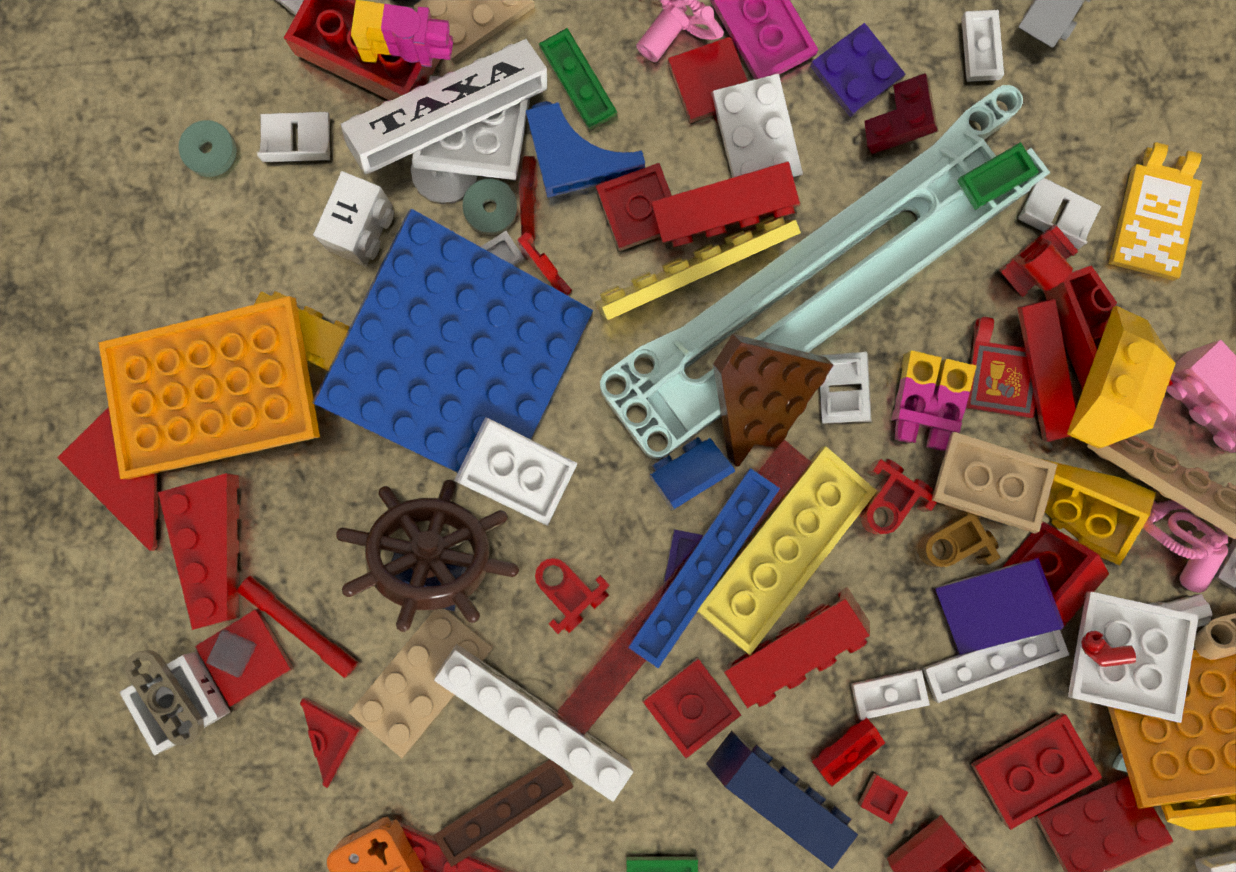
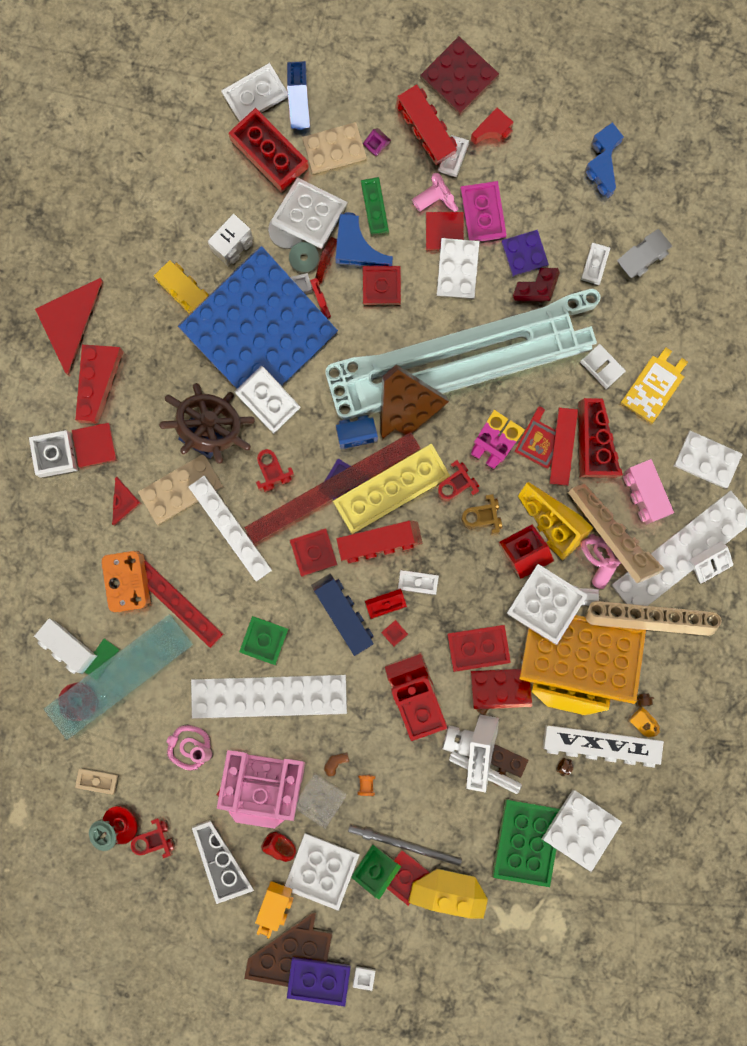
camera: 25 degrees right, 0 degrees up
light orange plate [98,296,320,479] -> none
dark tan beam [125,650,204,746] -> none
sand green piece [178,120,237,177] -> none
clear light blue tile [206,629,257,678] -> none
red piece [237,575,359,679] -> none
white piece [257,112,330,162] -> none
white brick [341,39,547,175] -> none
dark pink hips [351,0,453,67] -> none
reddish brown plate [433,759,574,867] -> none
light yellow plate [595,216,801,320] -> none
blue plate [628,468,780,668] -> none
red wedge [652,161,801,248] -> none
white piece [820,352,872,424] -> none
white plate [922,630,1069,703] -> none
tan plate [932,432,1057,533] -> none
dark purple tile [935,558,1064,655] -> none
green tile [957,142,1039,210] -> none
red pin [999,224,1079,297] -> none
yellow wedge [1067,306,1176,449] -> none
red arm [1081,631,1136,667] -> none

